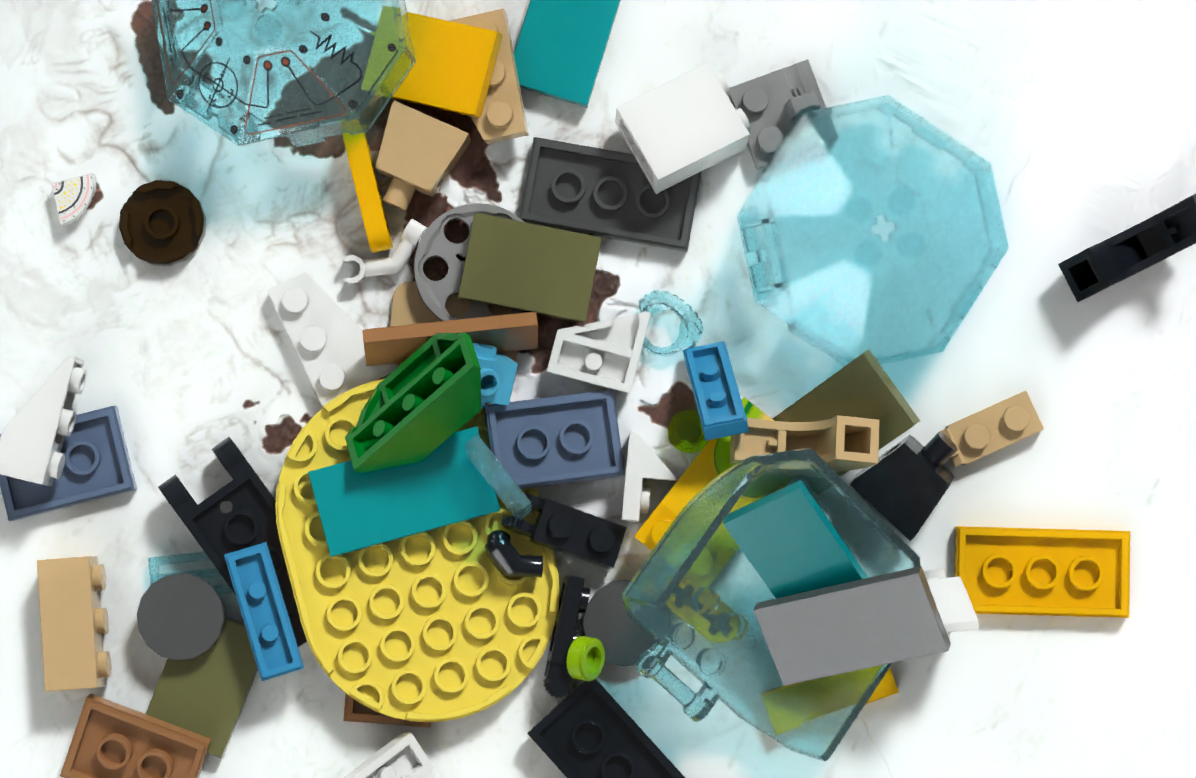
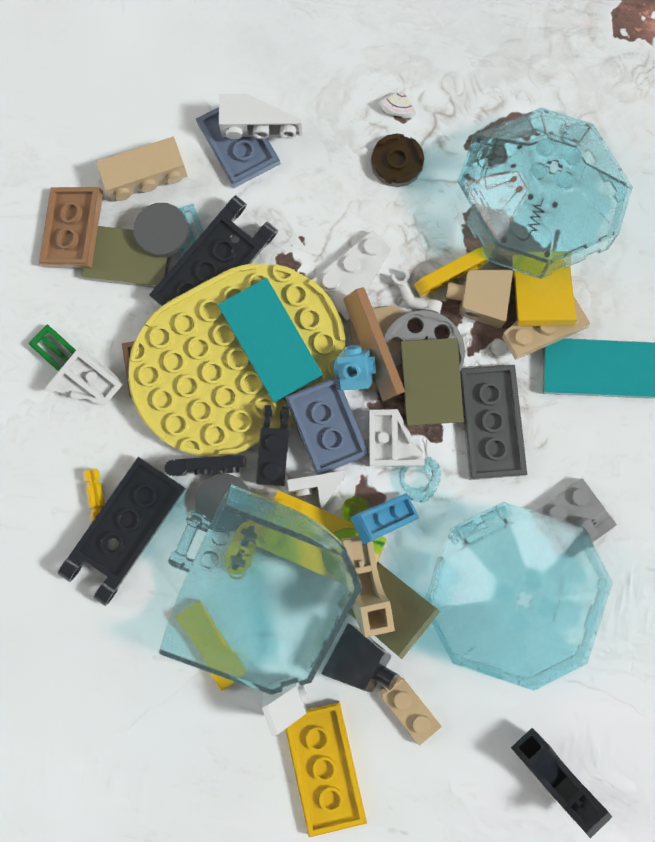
camera: 75 degrees right, 5 degrees down
dark azure tile [224,542,304,681] -> none
green wedge [345,332,481,473] -> none
clear light blue tile [465,434,532,521] -> none
black arm [485,530,543,578] -> none
lime tile [566,636,605,682] -> none
white brick [615,62,751,194] -> none
teal tile [723,480,868,598] -> none
tile [753,566,951,686] -> none

